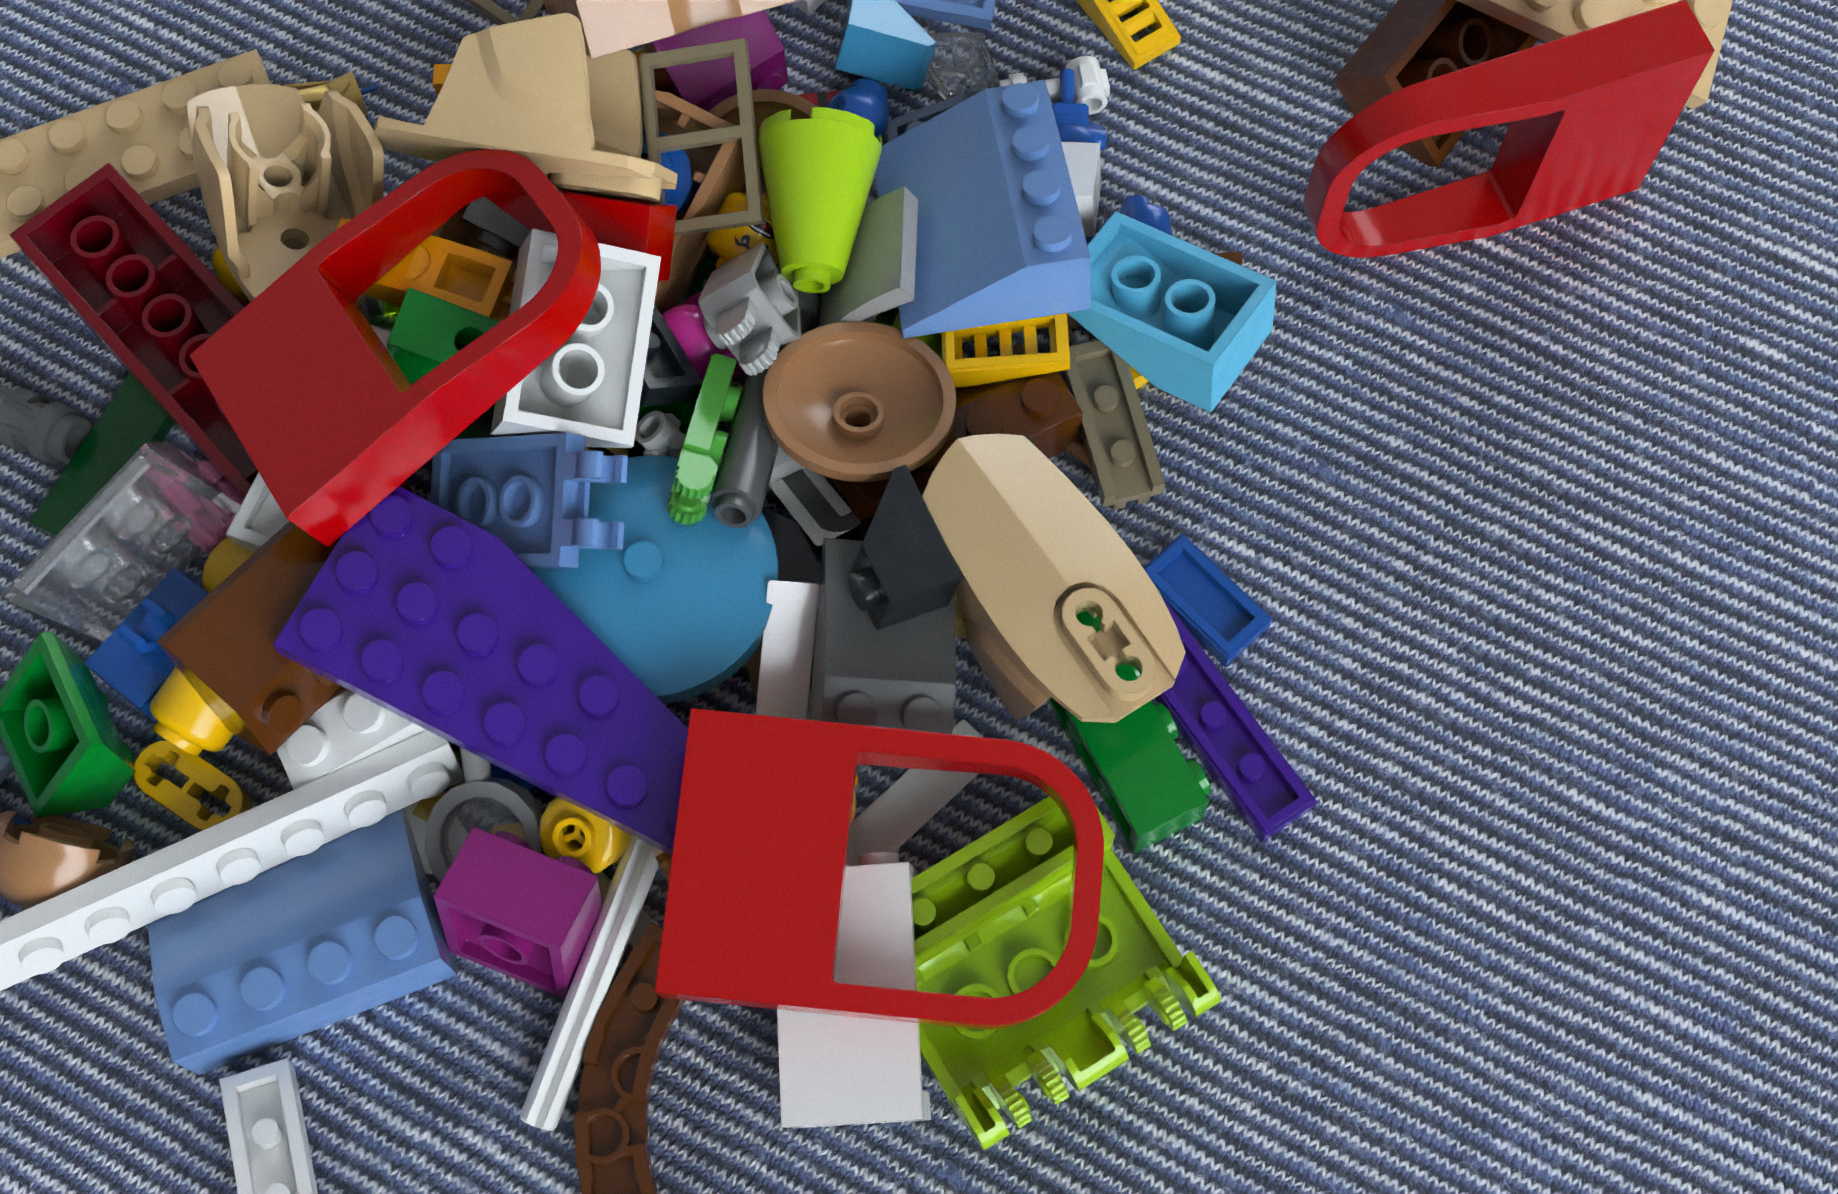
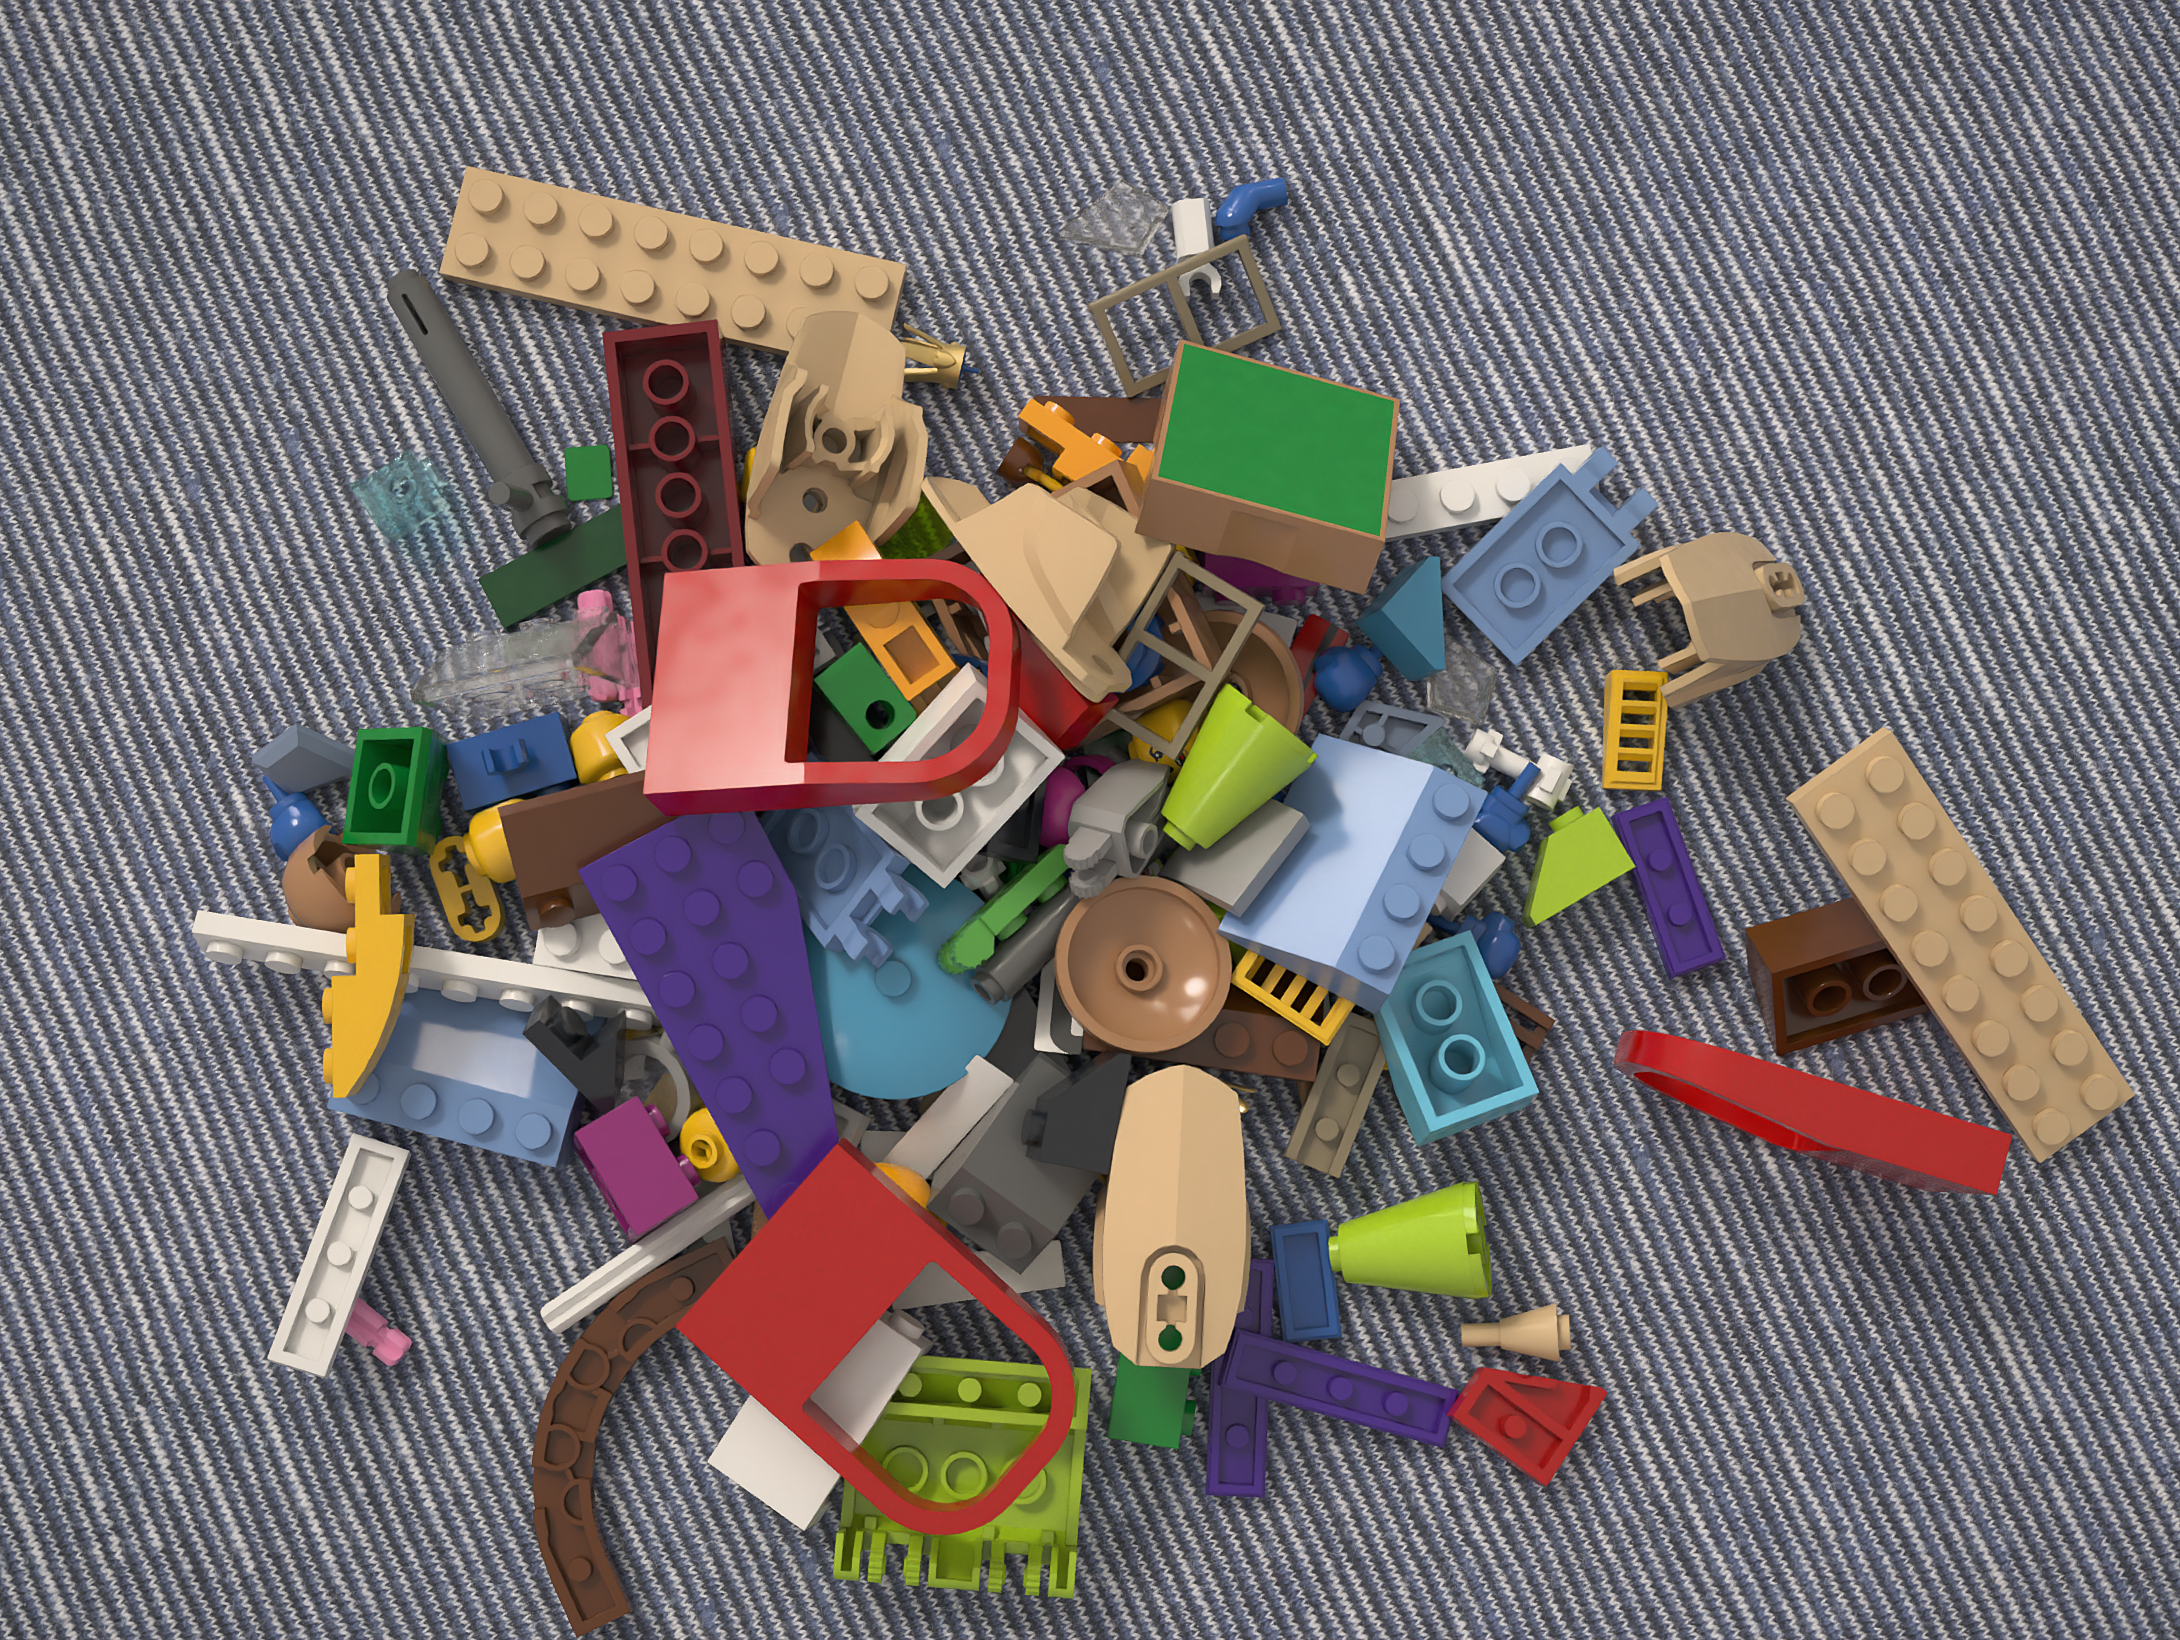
camera: 30 degrees right, 15 degrees up
none -> yellow slope [322,854,415,1098]
none -> black slope [522,995,626,1115]
none -> green sticker [564,445,613,501]
none -> dark purple tile [1217,1327,1459,1448]
none -> lime cone [1328,1181,1492,1300]
none -> red wing [1446,1367,1608,1487]
none -> tan cone [1461,1303,1571,1362]
none -> lime slope [1521,805,1636,929]
none -> dark purple tile [1610,796,1727,979]

